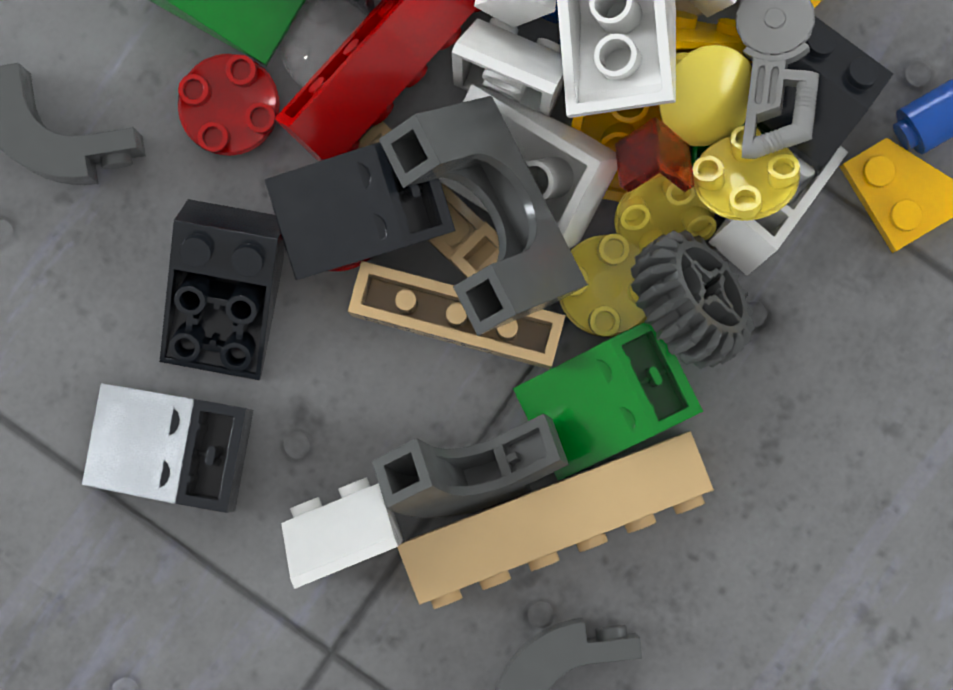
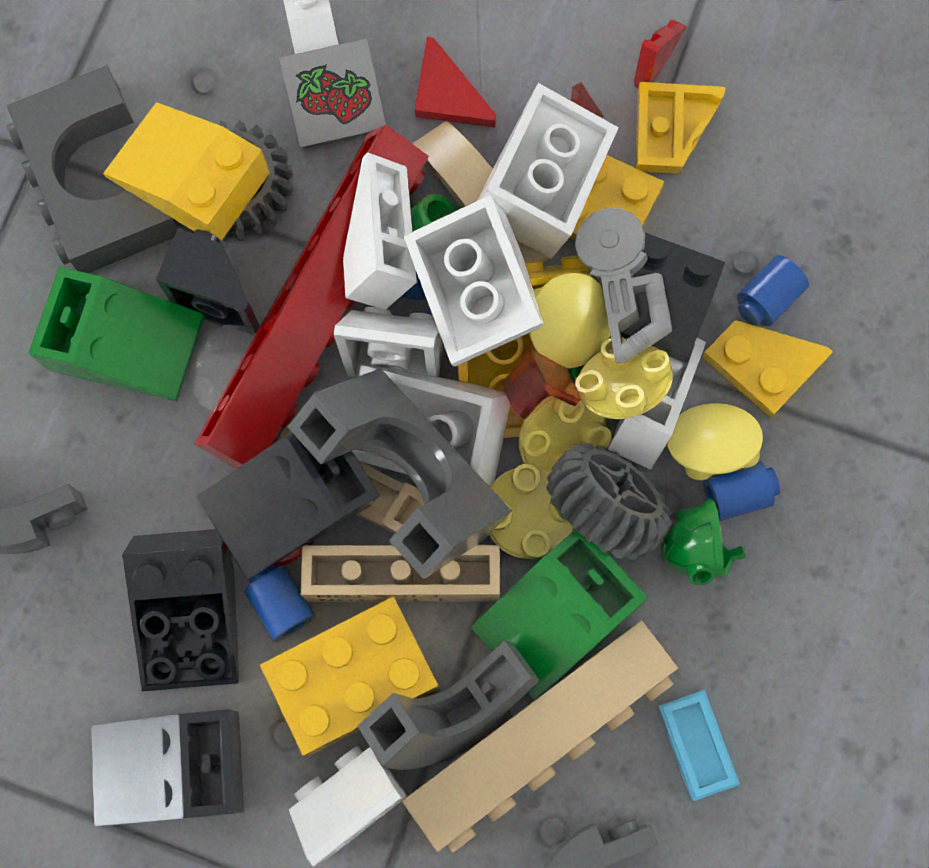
camera: 15 degrees left, 10 degrees down
red dish [178,54,280,156] -> none
none -> blue brick [244,565,315,642]
none -> yellow brick [260,596,440,757]
none -> medium azure tile [657,690,740,801]
none -> green helmet [661,498,747,586]
none -> light yellow dish [667,403,763,480]
none -> blue brick [703,461,780,521]

